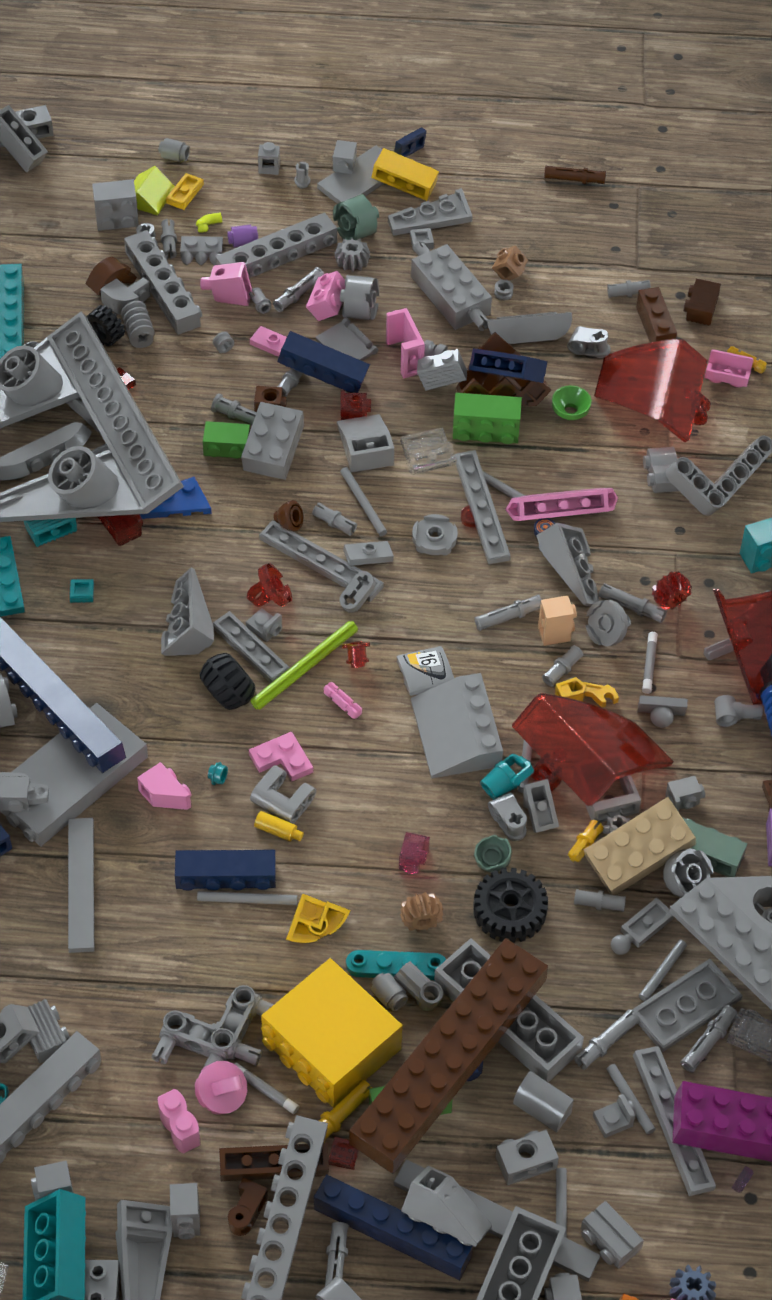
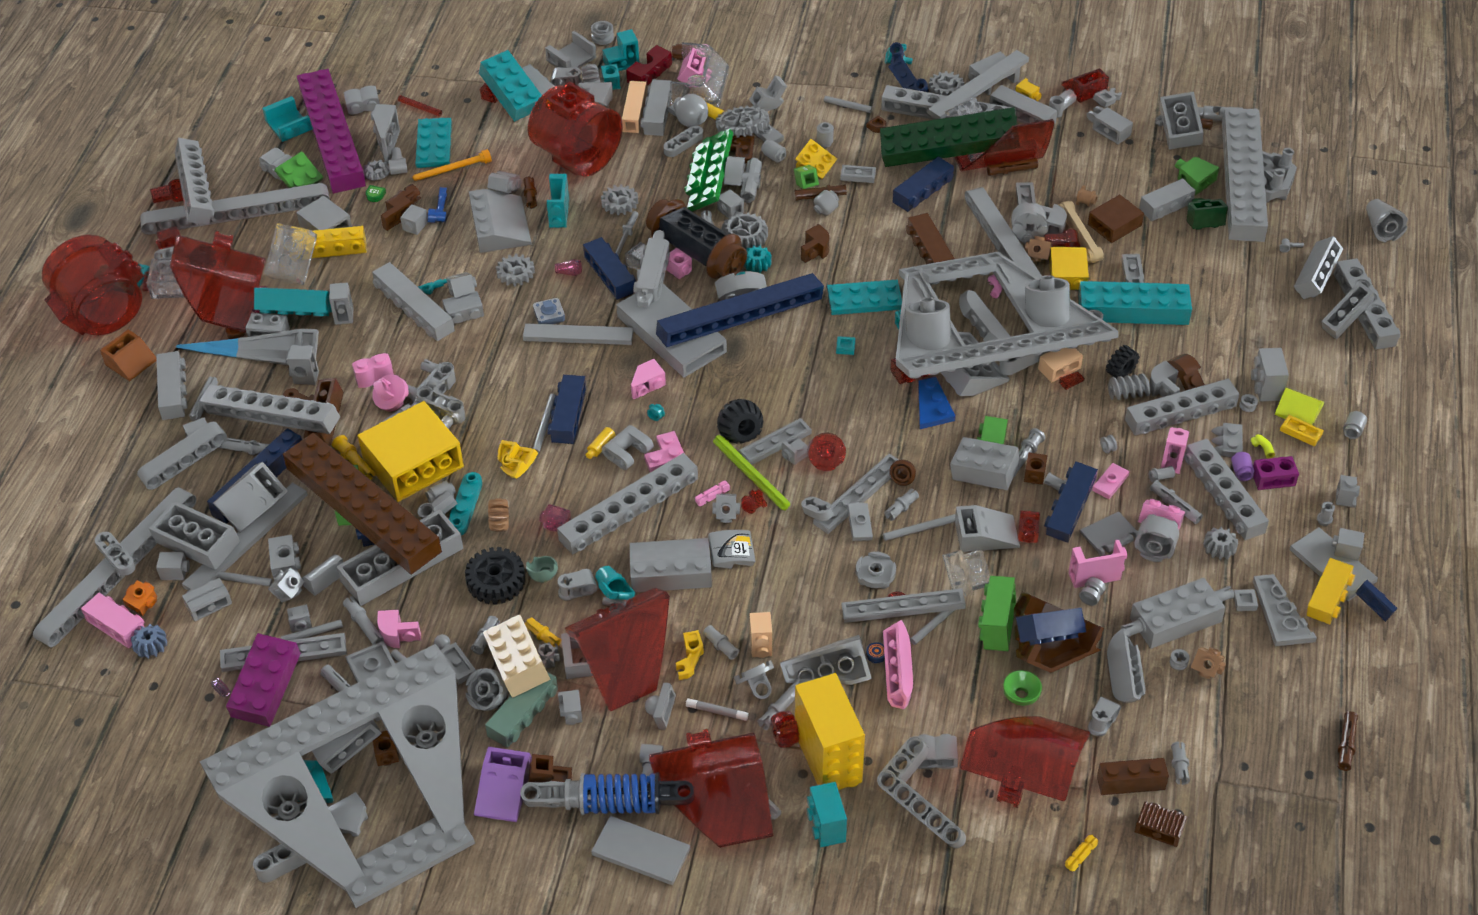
camera: 100 degrees right, 5 degrees down
light grey pin [161,219,177,259] -> none
light grey wedge [161,567,214,656] -> none
sand green brick [333,194,379,240] -> none
light grey brick [417,349,467,391] -> none
light grey pin [474,594,542,631] -> none
light grey slope [523,779,559,833] -> none
bright pink bracket [704,350,753,388] -> none
none -> light grey brick [268,568,305,602]
none -> bright pink brick [377,610,421,648]
none -> piece [533,298,565,324]
none -> light grey brick [557,453,698,555]
none -> light grey brick [712,494,740,523]
none -> yellow brick [795,673,865,791]
none -> magenta brick [1253,456,1299,490]

